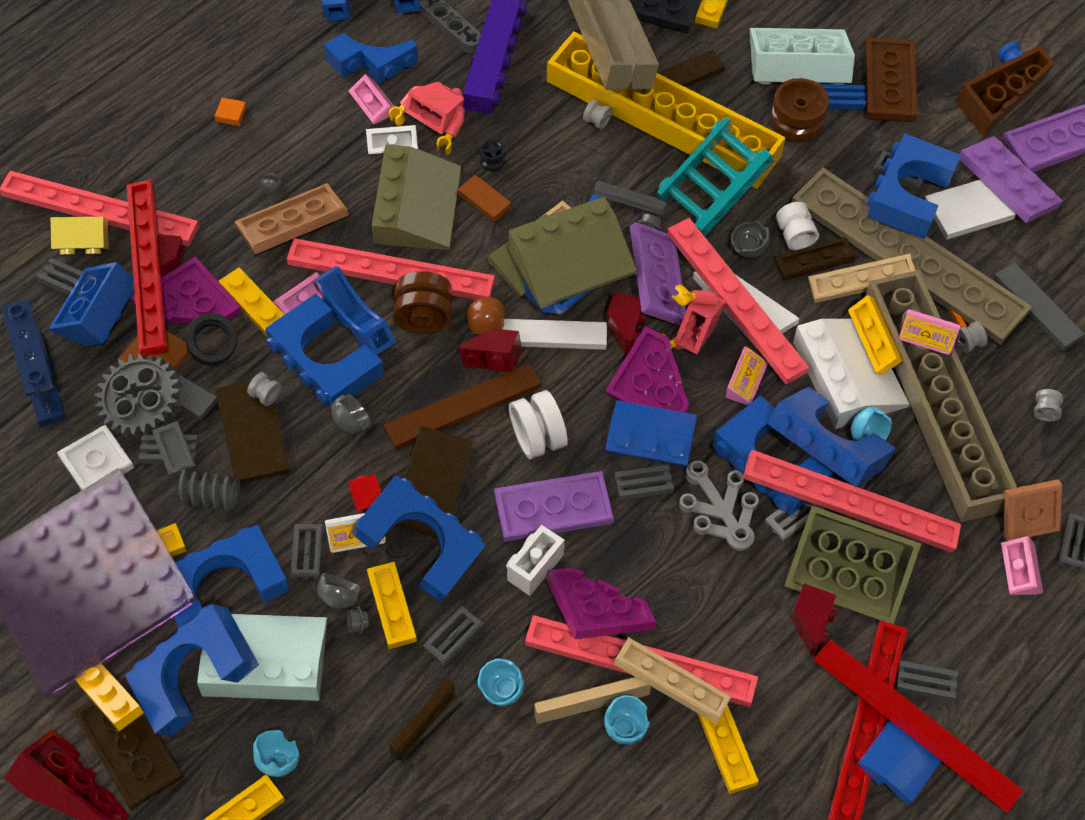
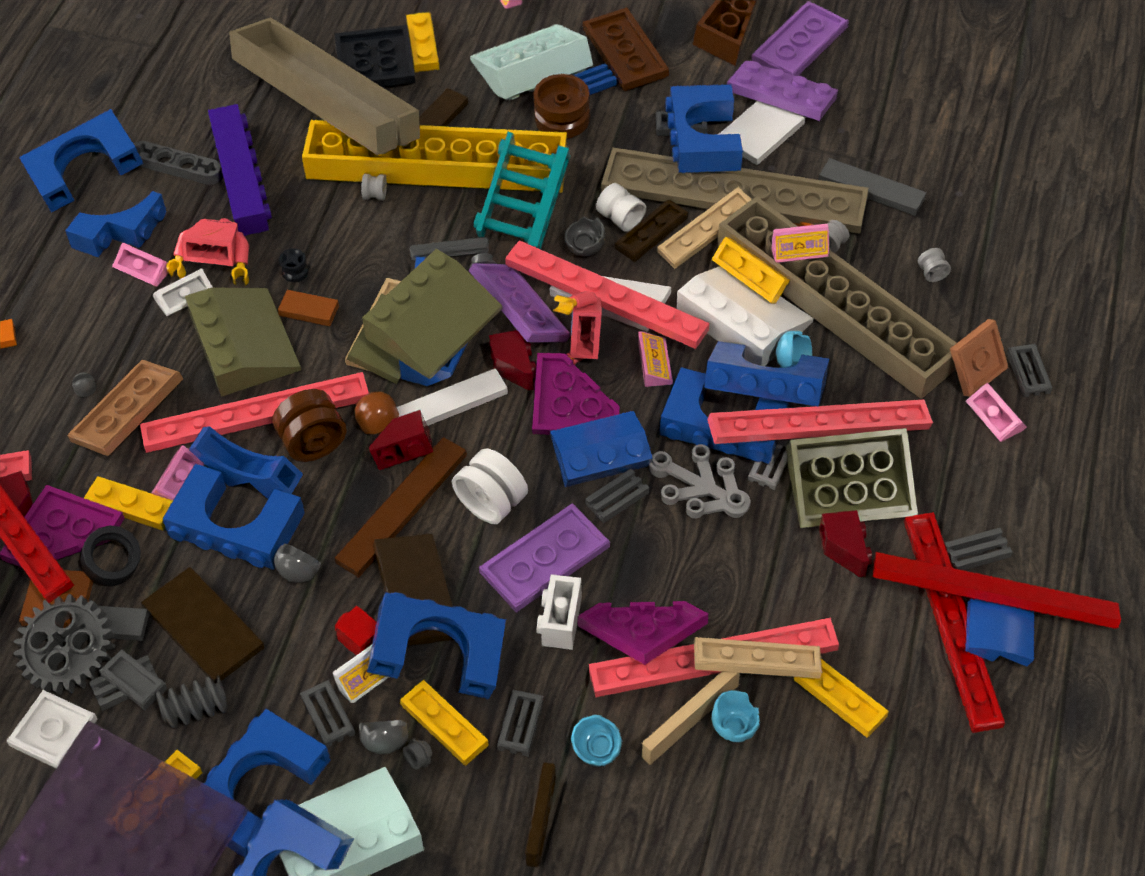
camera: 25 degrees left, 5 degrees down
light grey wheel [247,372,282,406] -> none

